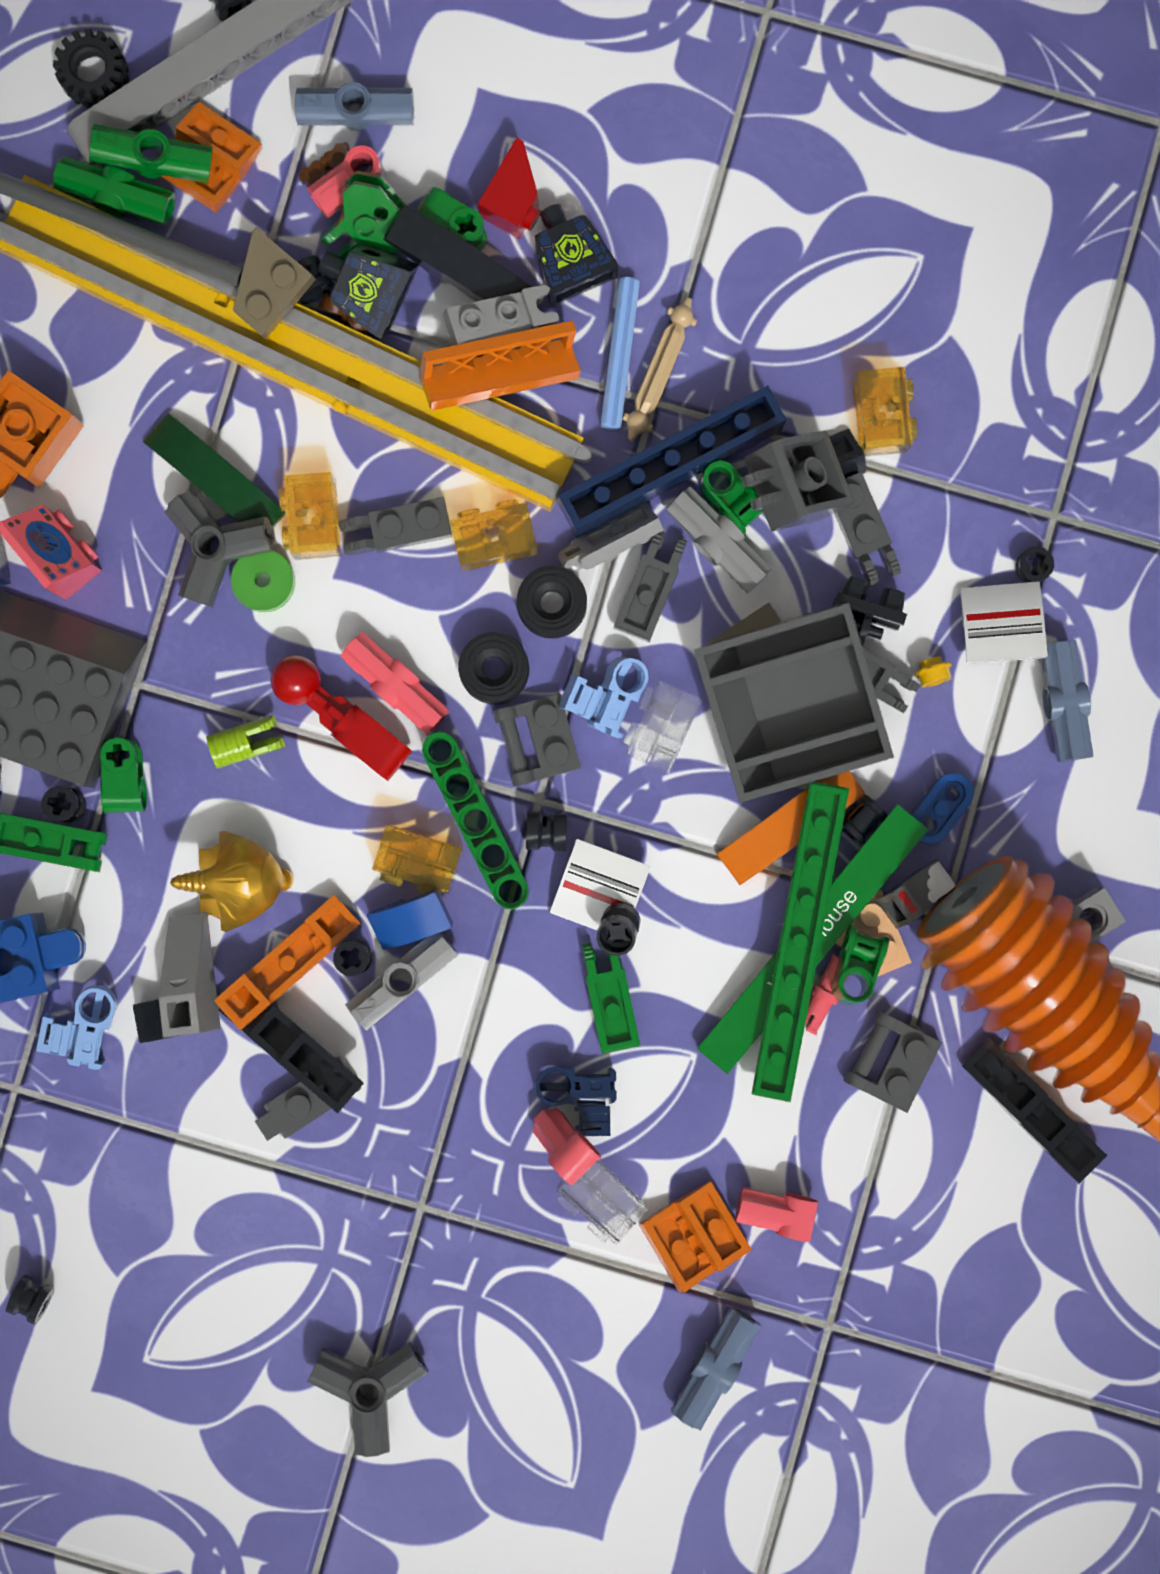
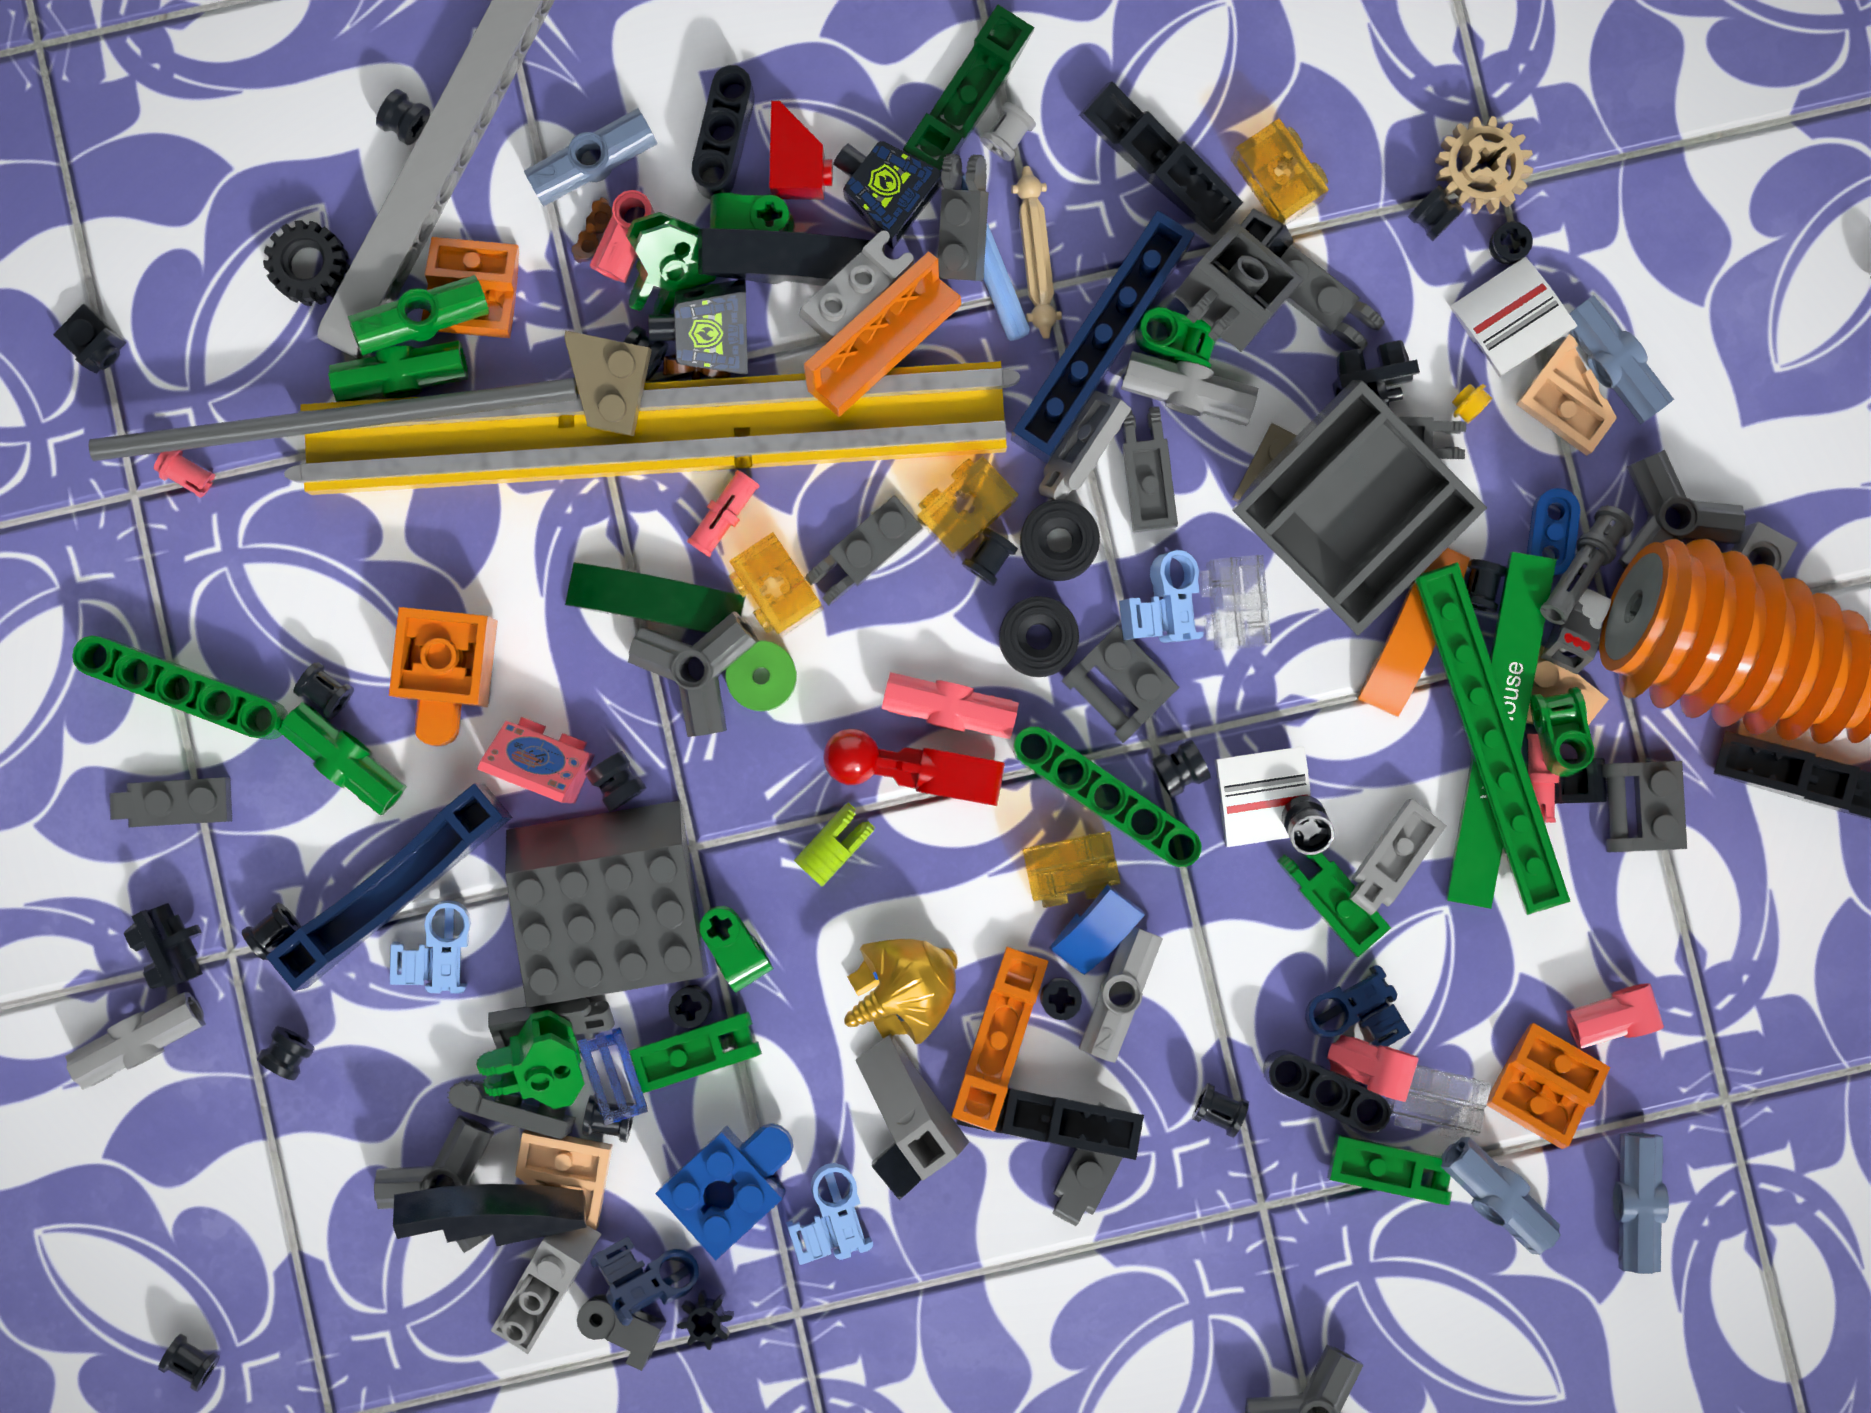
camera: 25 degrees left, 0 degrees up
none -> black wheel [585,751,646,812]
none -> coral pin [687,470,760,557]
none -> black beam [691,65,755,200]
none -> dark green slope [903,4,1035,171]
none -> dark grey hinge [938,154,989,281]
none -> black bush [962,527,1018,586]
none -> light grey bush [980,102,1036,161]
none -> black slope [1079,81,1243,235]
none -> black bush [1192,1083,1249,1138]
none -> black beam [1263,1050,1391,1133]
none -> green plate [1327,1134,1453,1205]
none -> light grey hinge [1349,798,1447,915]
none -> black wheel [1408,185,1465,241]
none -> tan gear [1435,116,1533,214]
none -> sand blue piece [1441,1137,1561,1255]
none -> light nougat wing [1516,334,1617,456]
none -> dark grey pin [1540,505,1634,625]
none -> black slope [1555,758,1607,804]
none -> dark grey piece [1617,450,1746,570]

